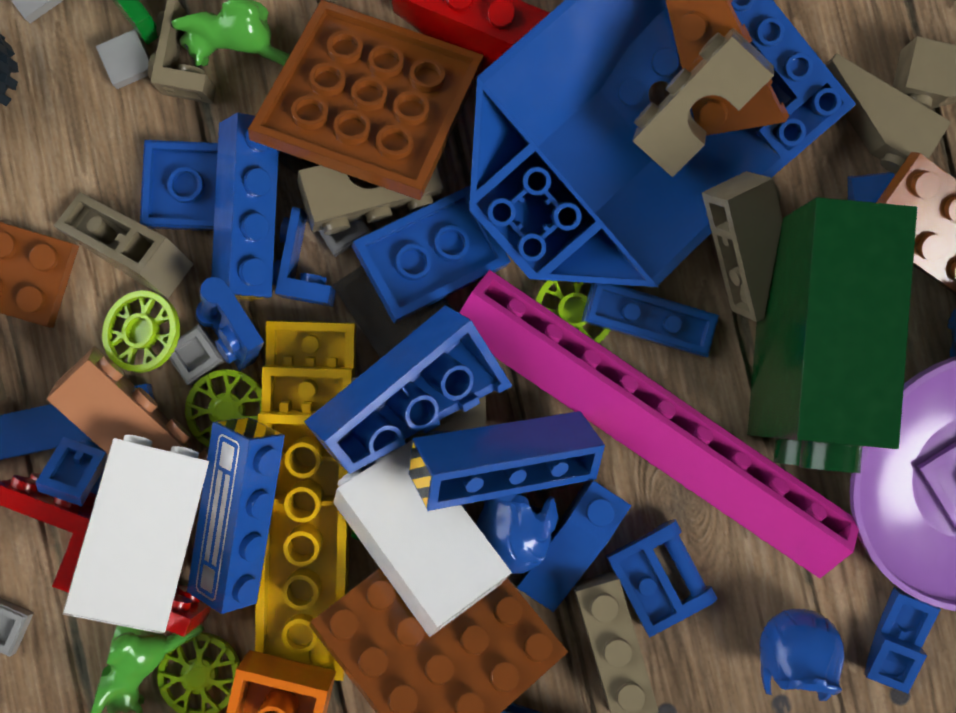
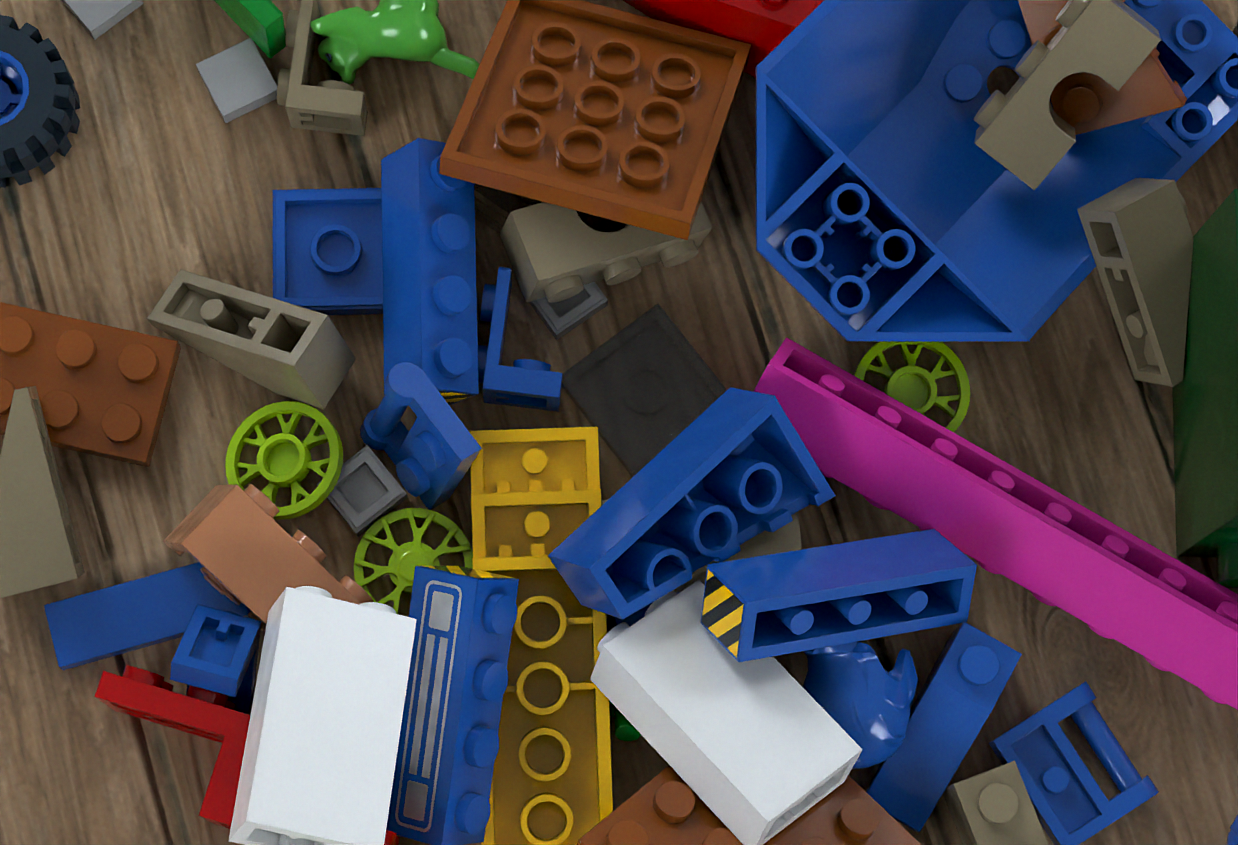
camera: 10 degrees left, 10 degrees down
blue plate [351,186,511,323] -> none
blue tile [581,283,719,357] -> none

